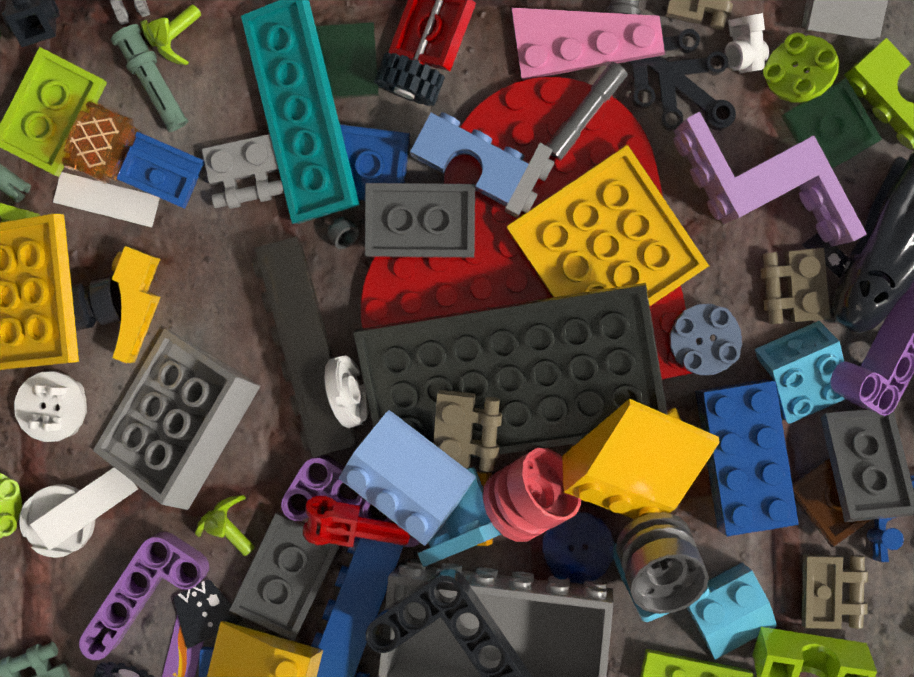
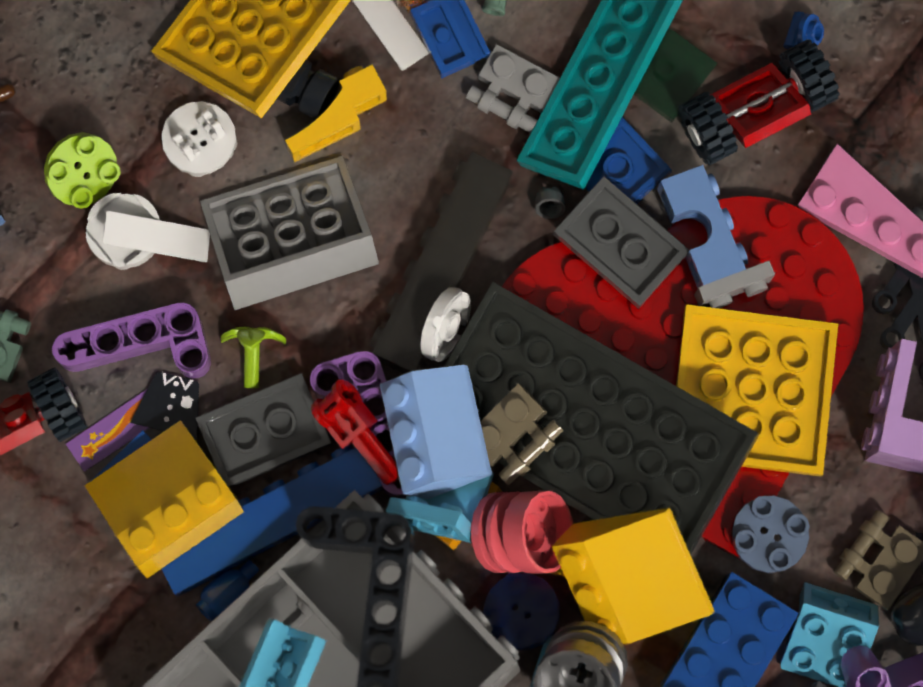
camera: 35 degrees right, 10 degrees down
dark grey piece [545,61,628,161] -> none

